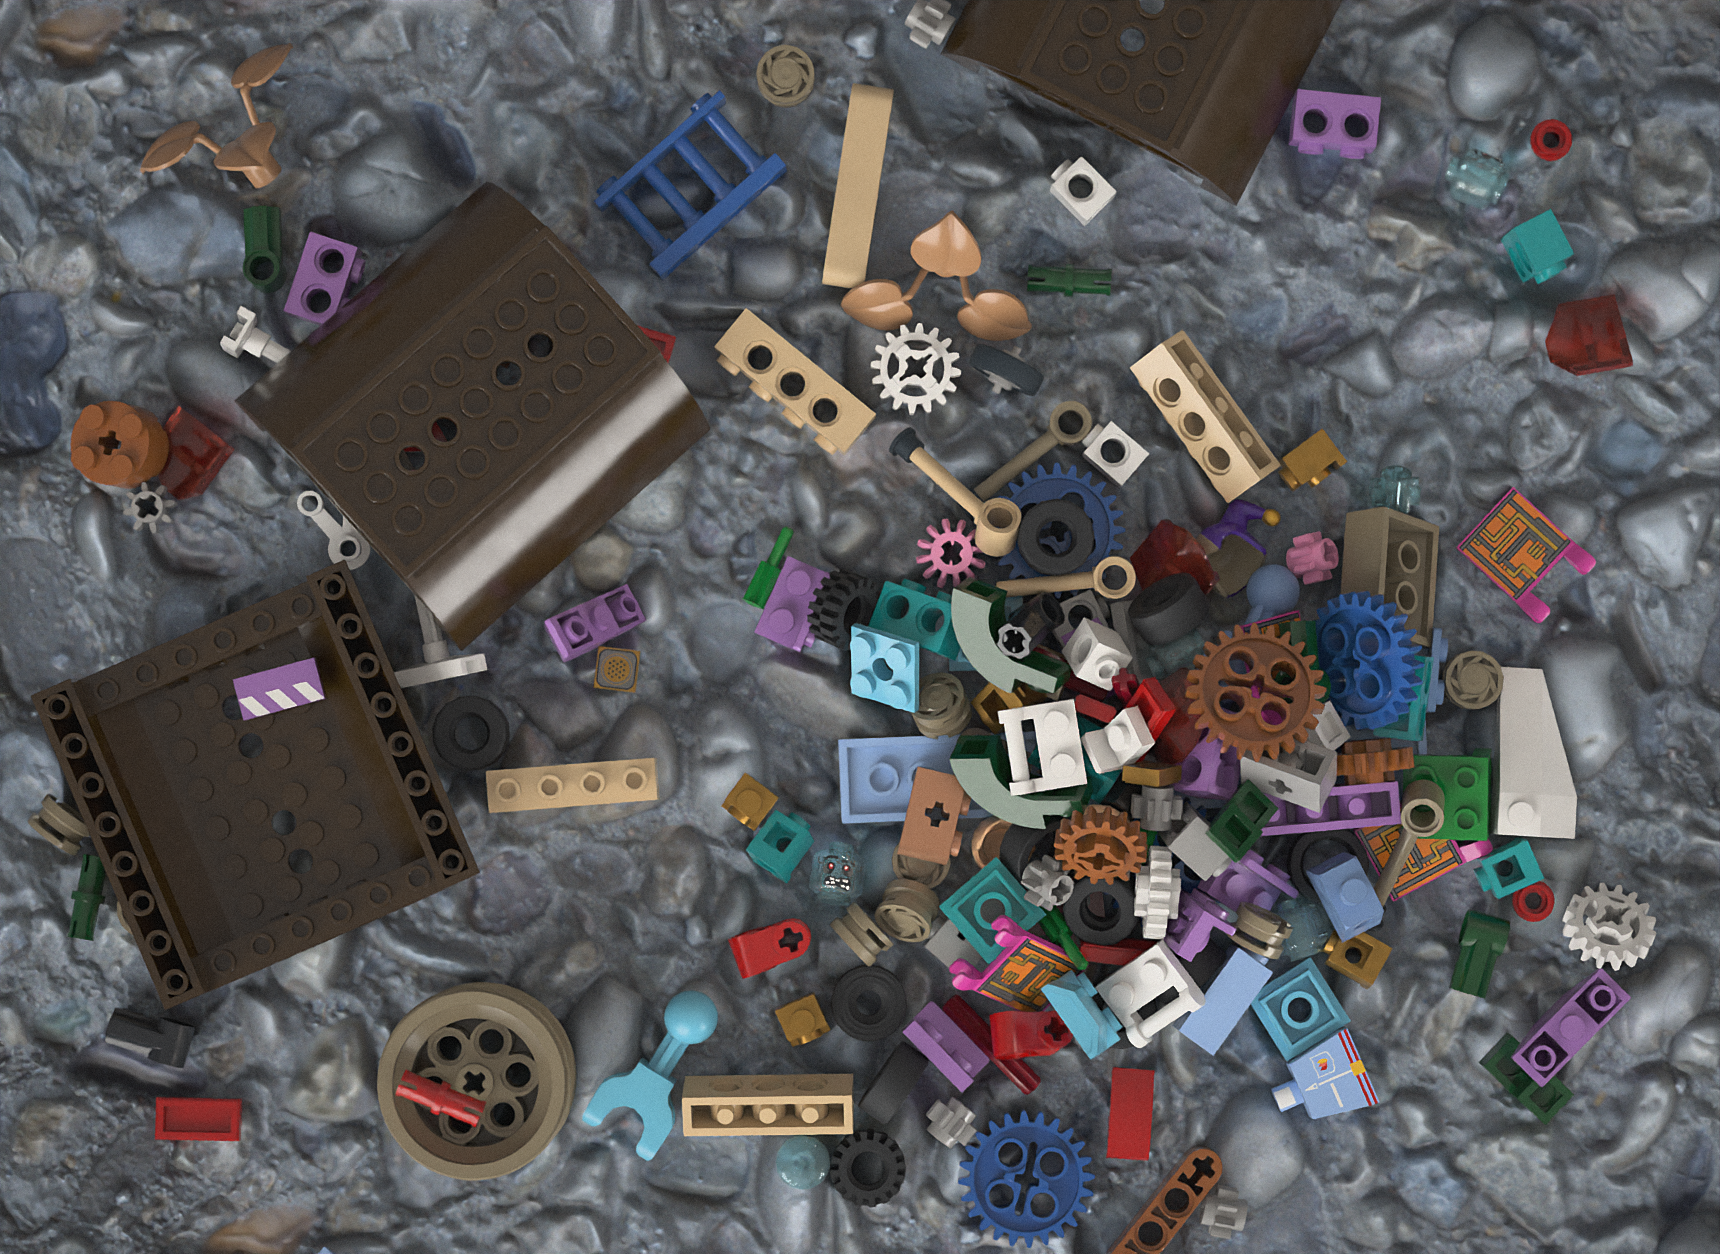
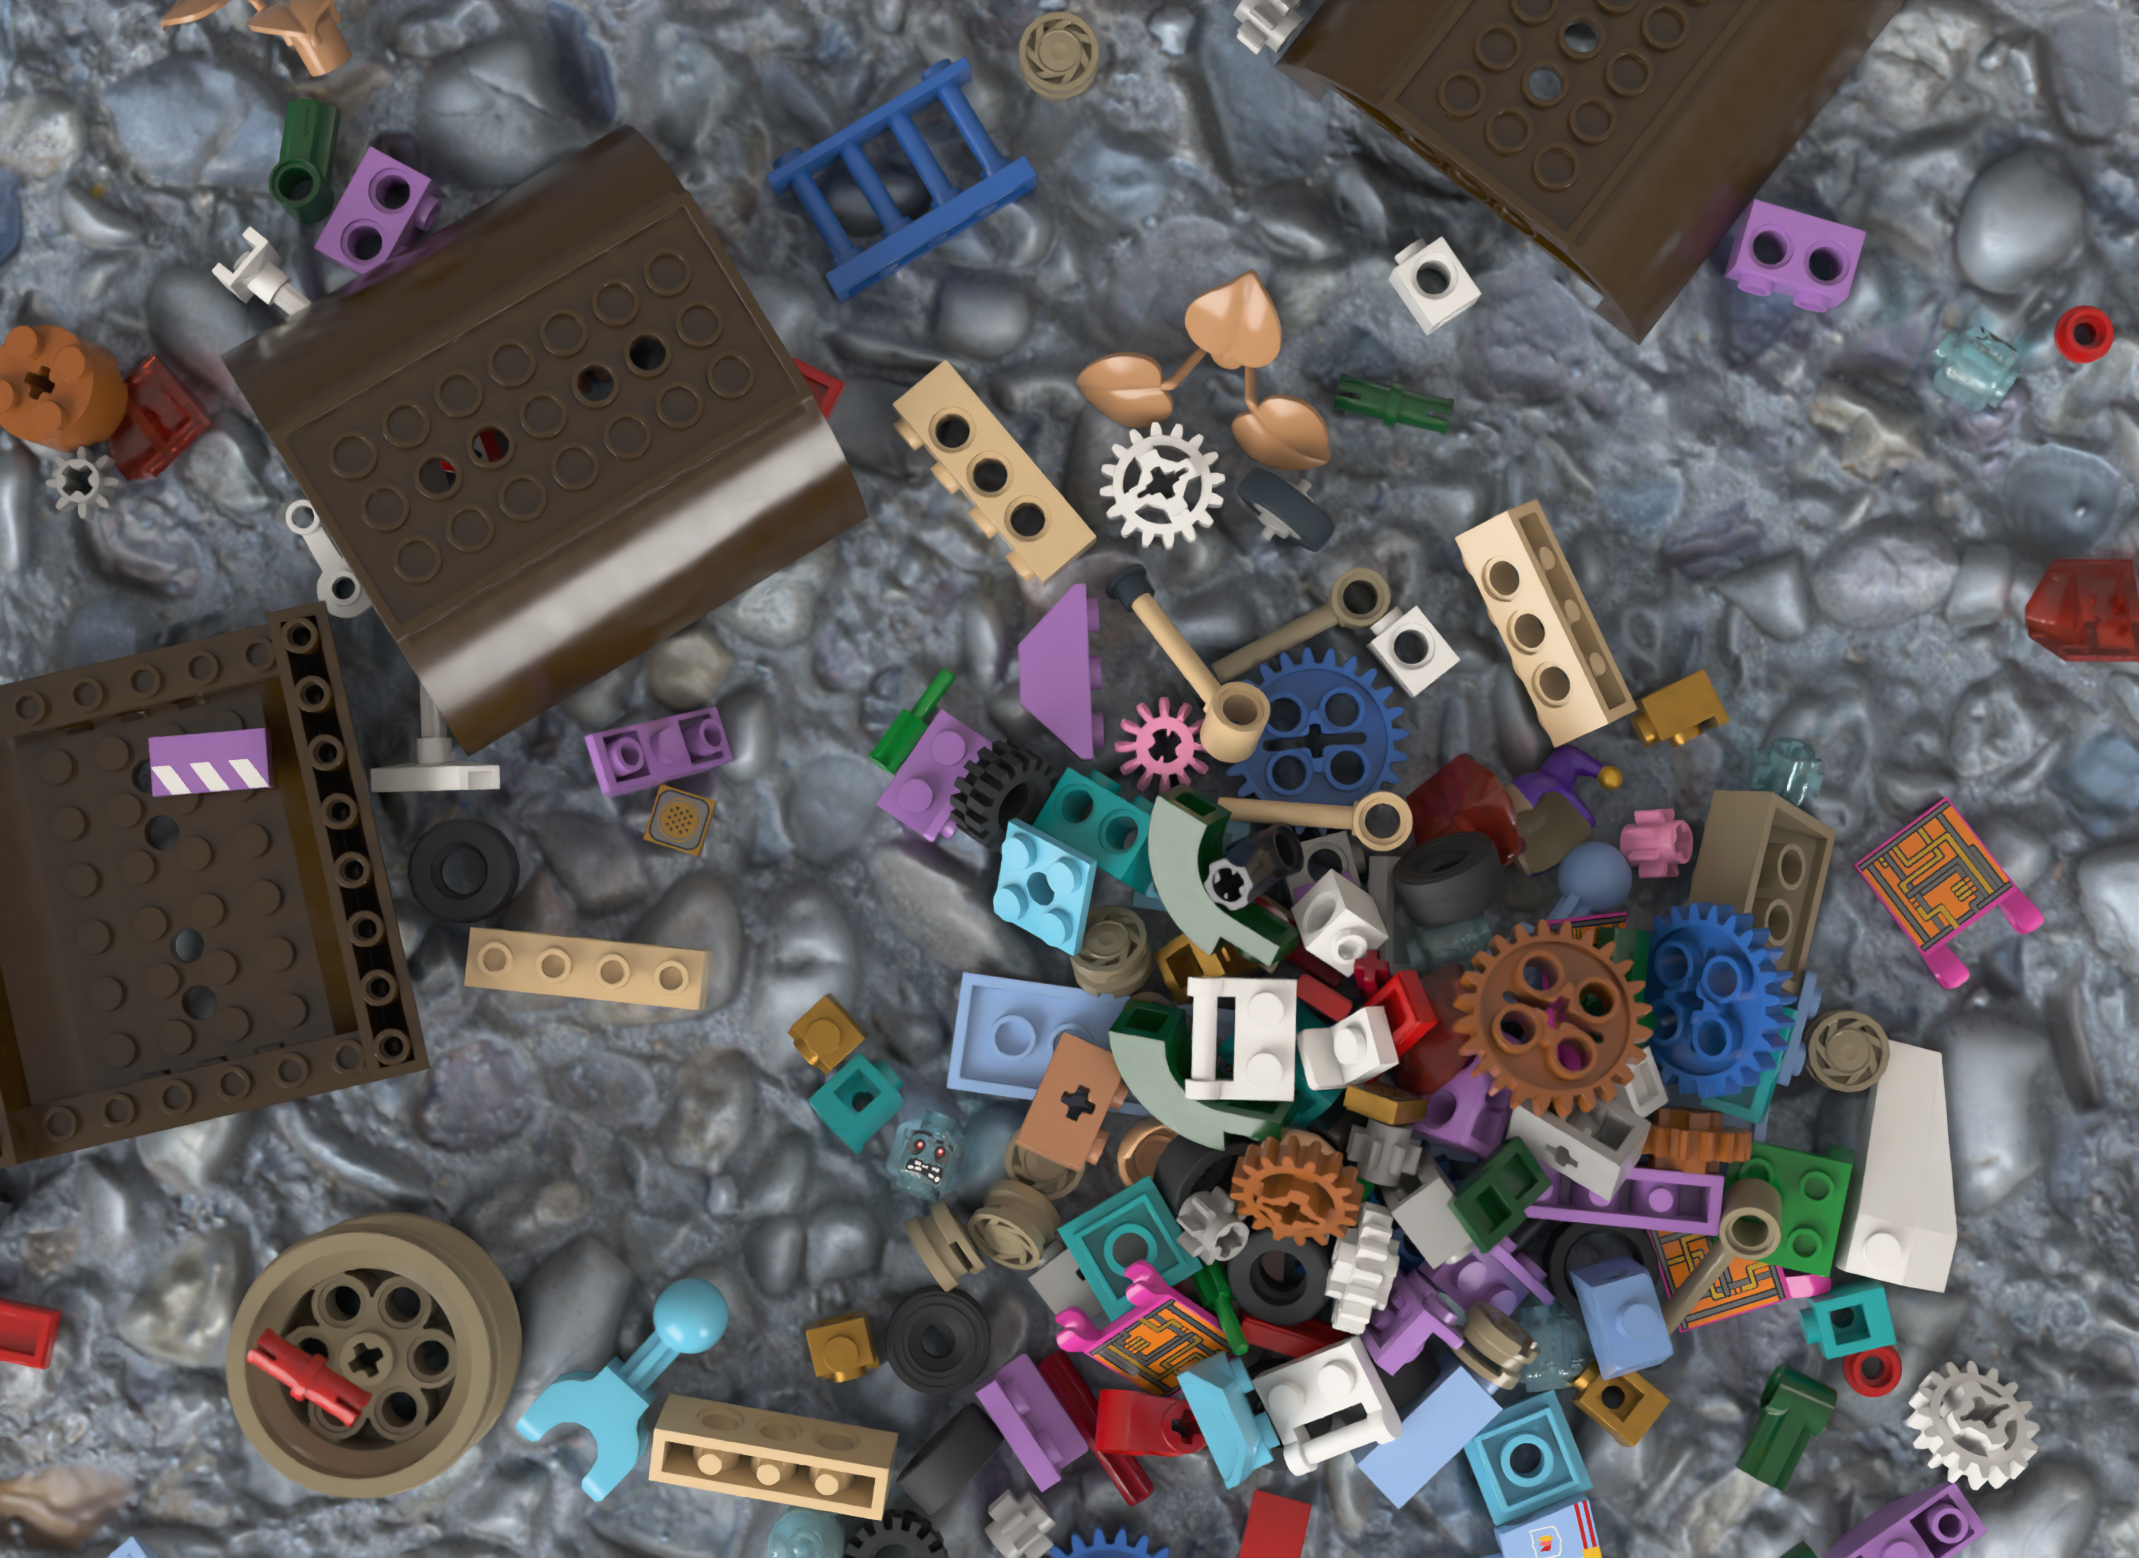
camera: 10 degrees right, 0 degrees up
red piece [728,918,812,979] -> none
tan beam [822,83,894,289] -> none
black tyre [1017,499,1095,576] -> none
teal brick [1500,209,1574,284] -> none
none -> medium lavender slope [1018,583,1104,762]

